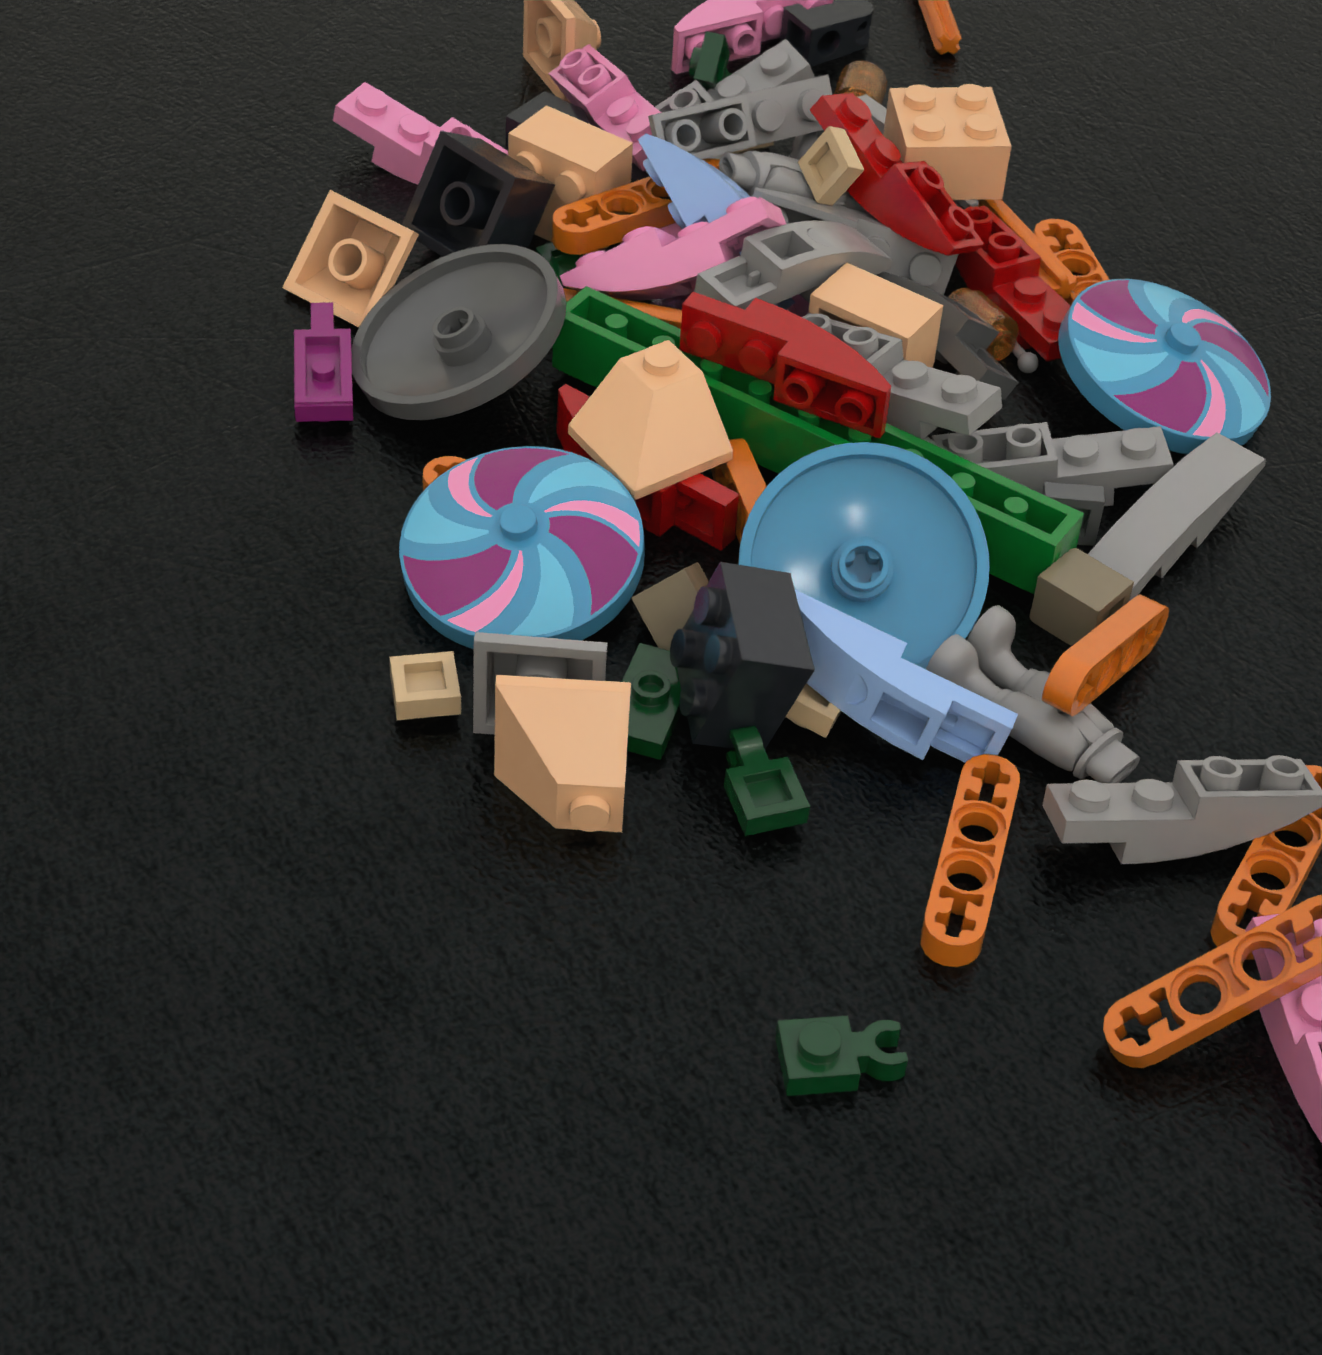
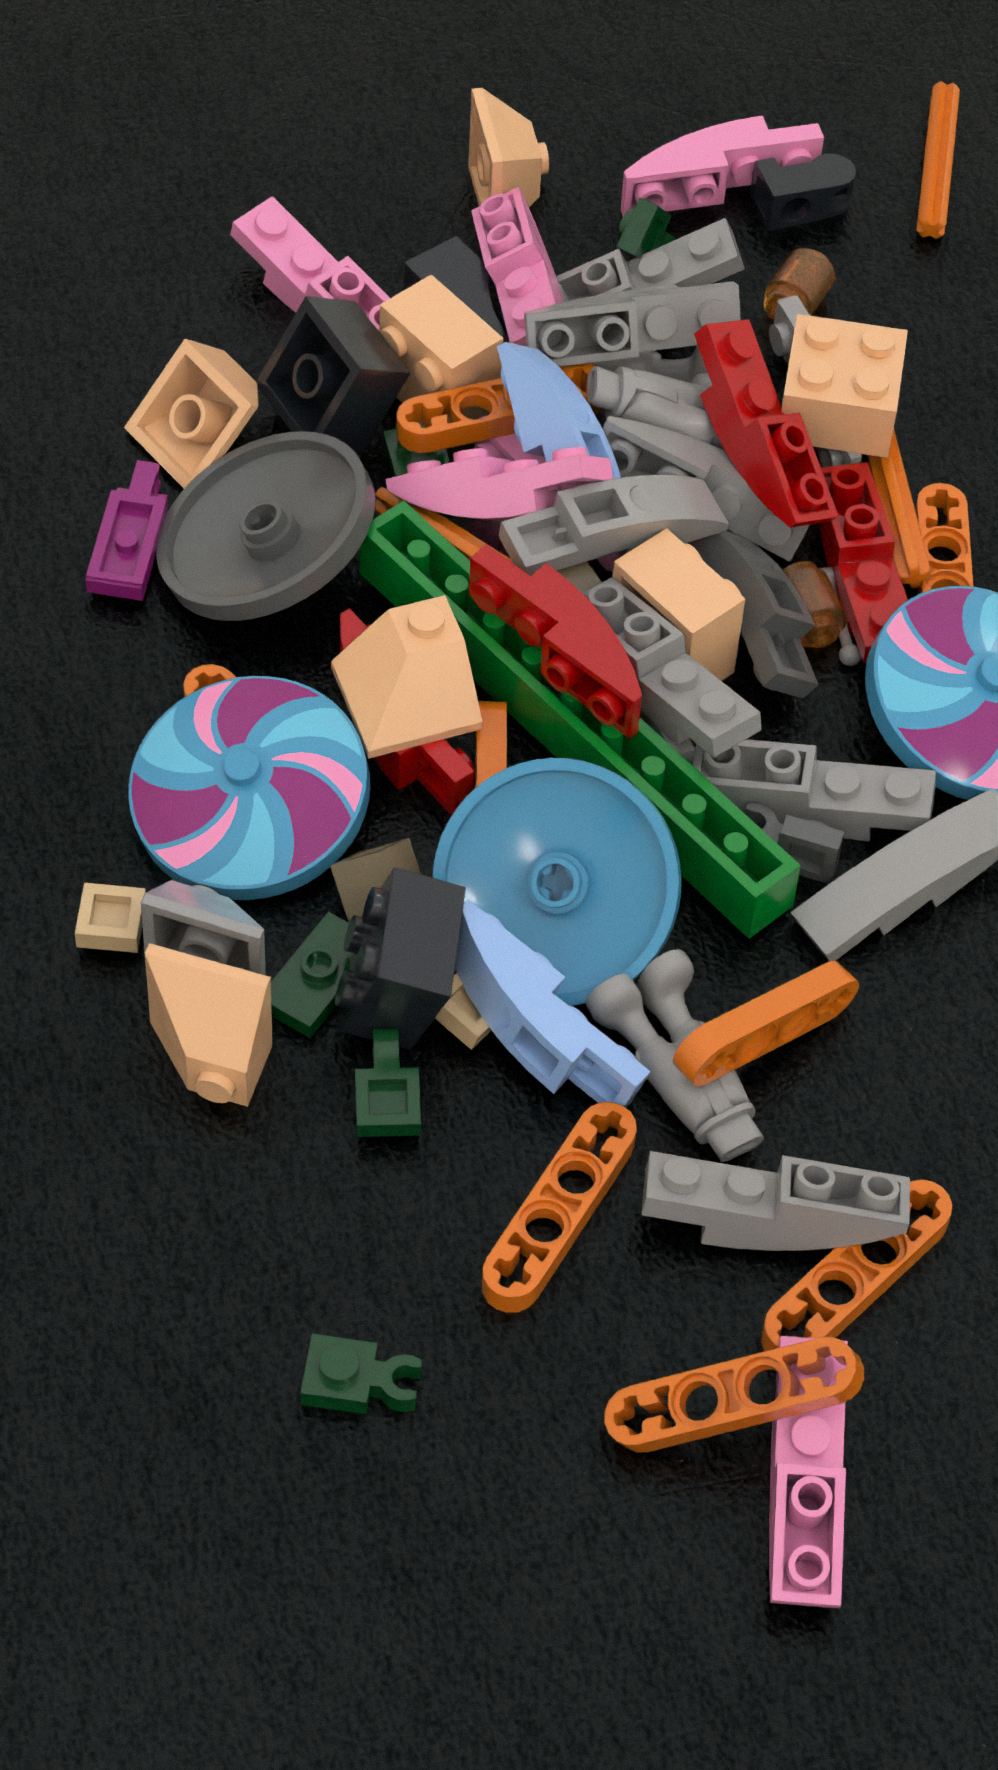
camera: 15 degrees right, 10 degrees up
tan plate [798,126,864,206] -> none
dark tan panel [1030,548,1134,646] -> none

